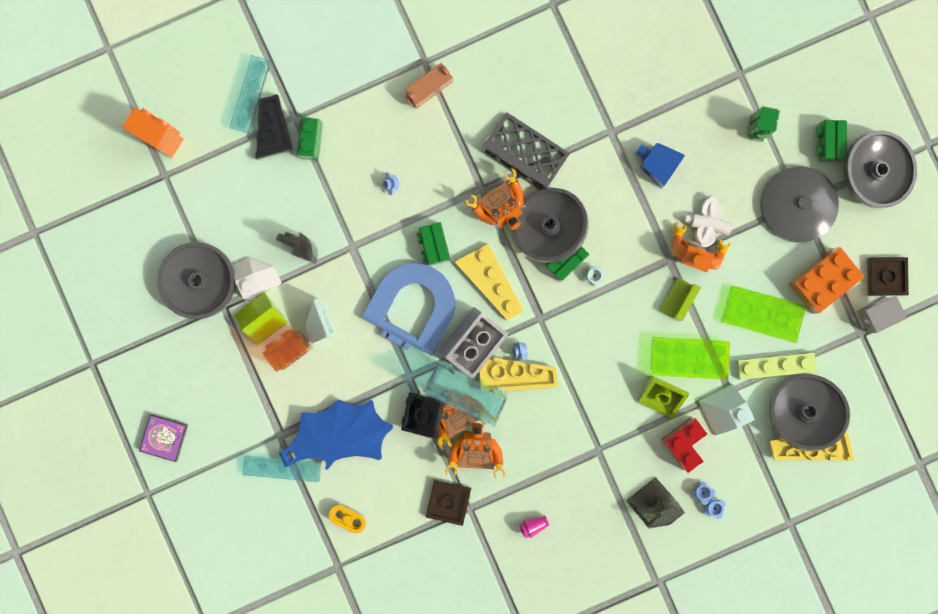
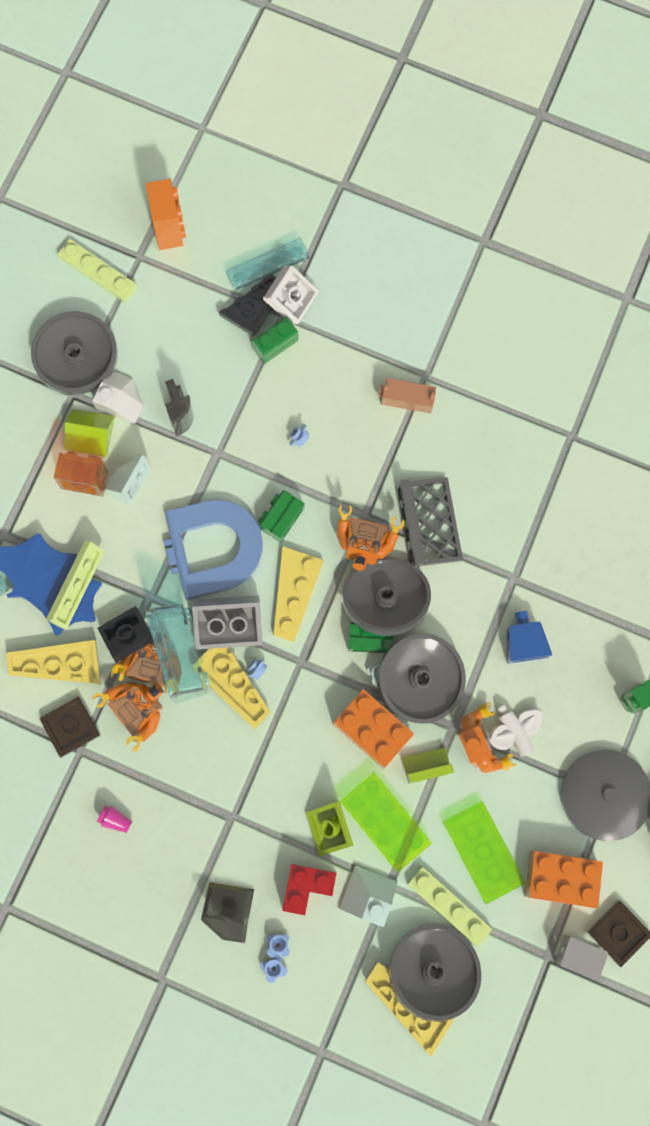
camera: 35 degrees right, 10 degrees down
none -> light yellow wing [6,640,102,685]
none -> yellowish green plate [46,540,105,630]
none -> yellowish green plate [57,239,137,303]
none -> white brick [263,266,319,324]
none -> orange brick [333,689,414,769]
none -> dark grey dish [378,634,466,724]

